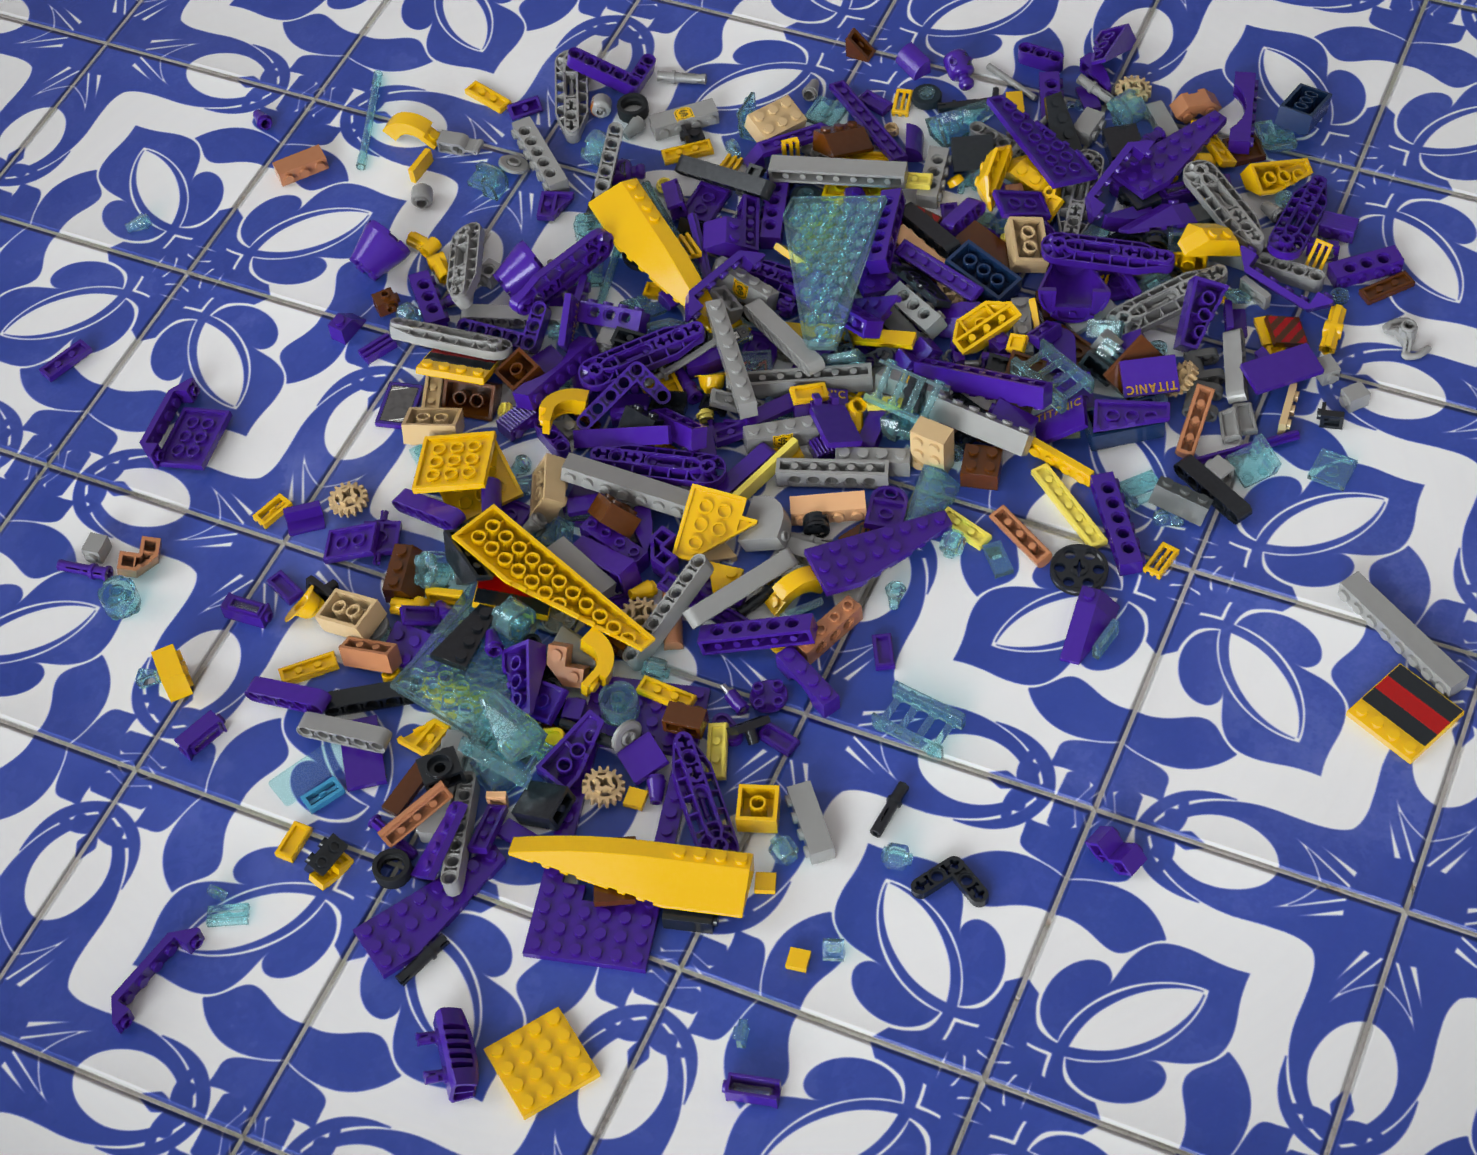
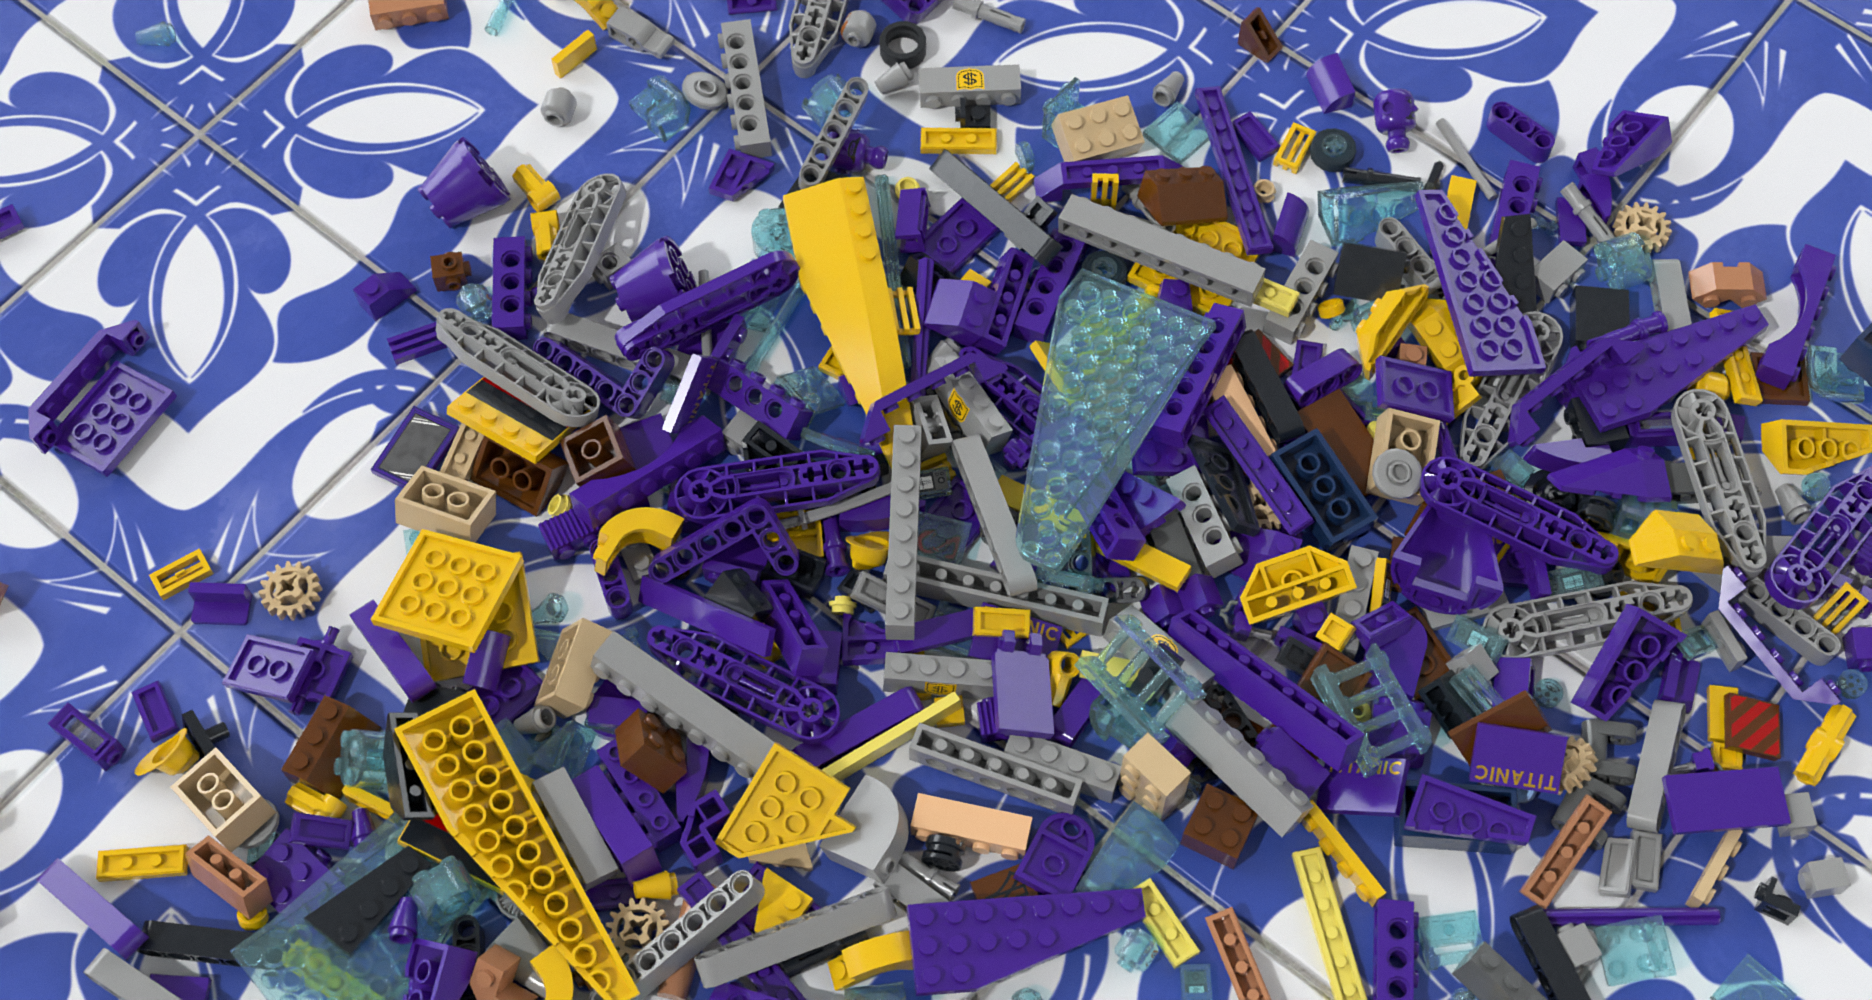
camera: 10 degrees right, 10 degrees up
none -> light grey wheel [1372,448,1422,500]

